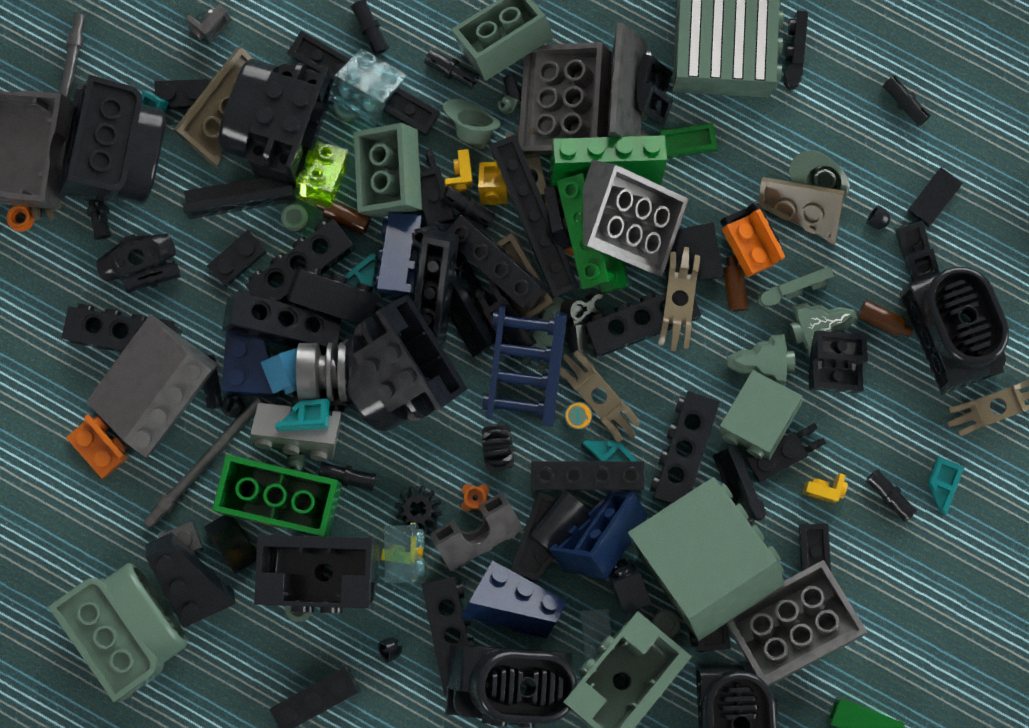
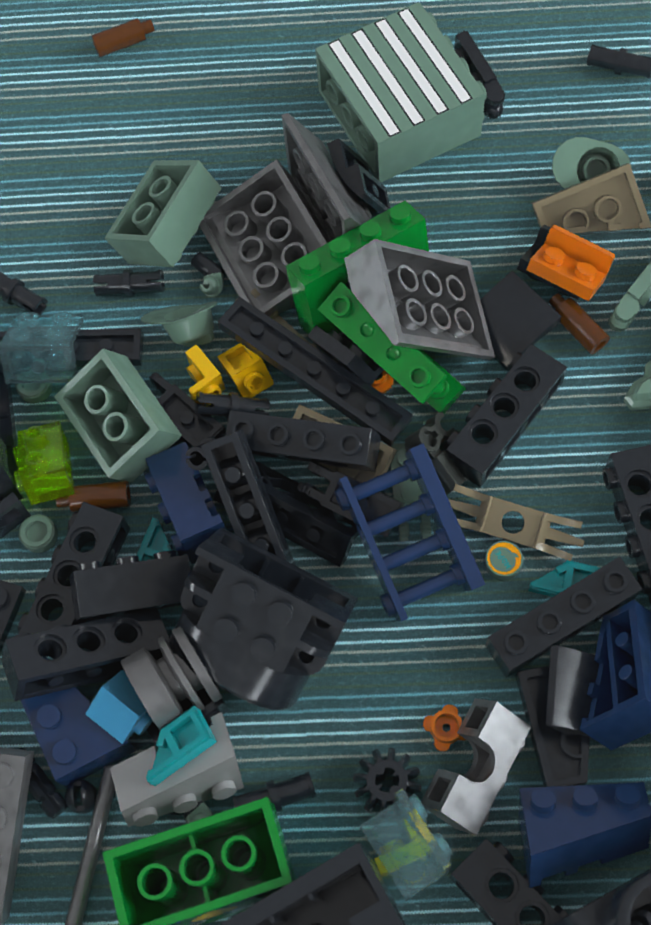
camera: 25 degrees left, 15 degrees down
black gear [482,424,514,471] -> none
dark tan piece [658,247,700,352] -> none
green tile [659,123,717,158] -> none

